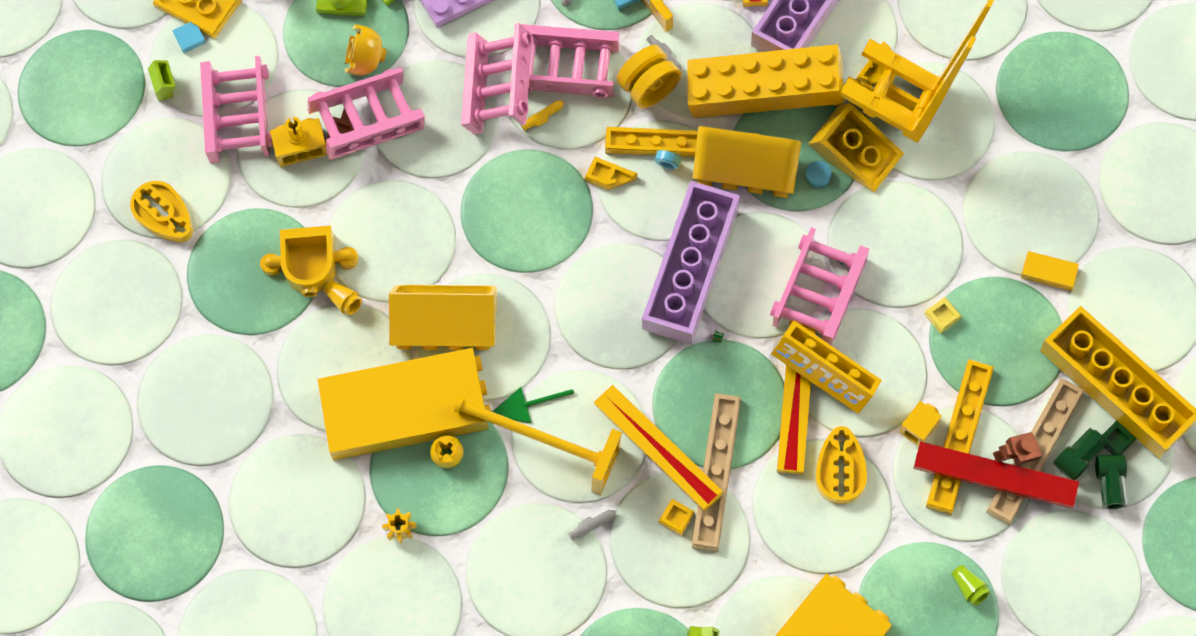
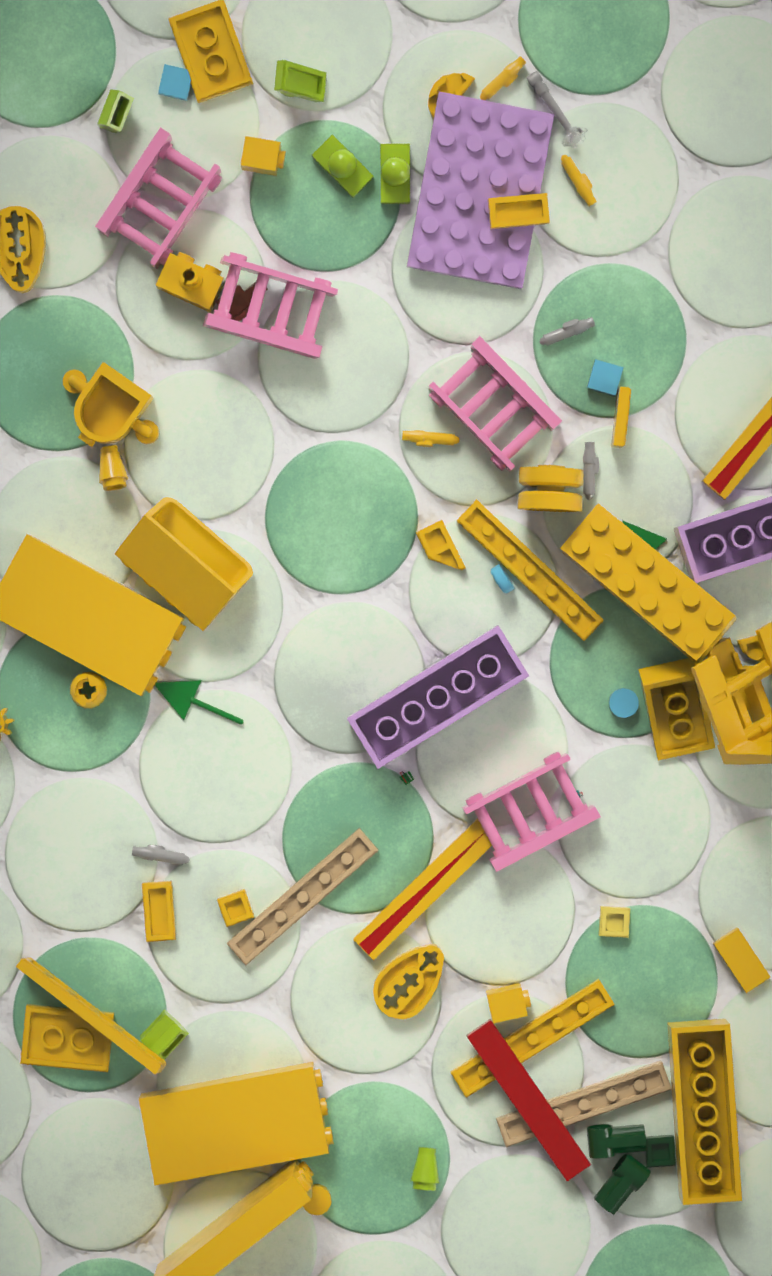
camera: 35 degrees right, 20 degrees up
yellow cylinder [345,24,386,76] -> none
yellow tile [454,397,622,495] -> none
bright pink fence [461,23,533,135] -> none
yellow tile [594,384,724,512] -> none
yellow windscreen [692,126,802,198] -> none
yellow brick [771,321,882,414] -> none
copper plate [993,432,1043,466] -> none
none -> yellow tile [142,881,176,942]
none -> yellow brick [241,136,286,176]

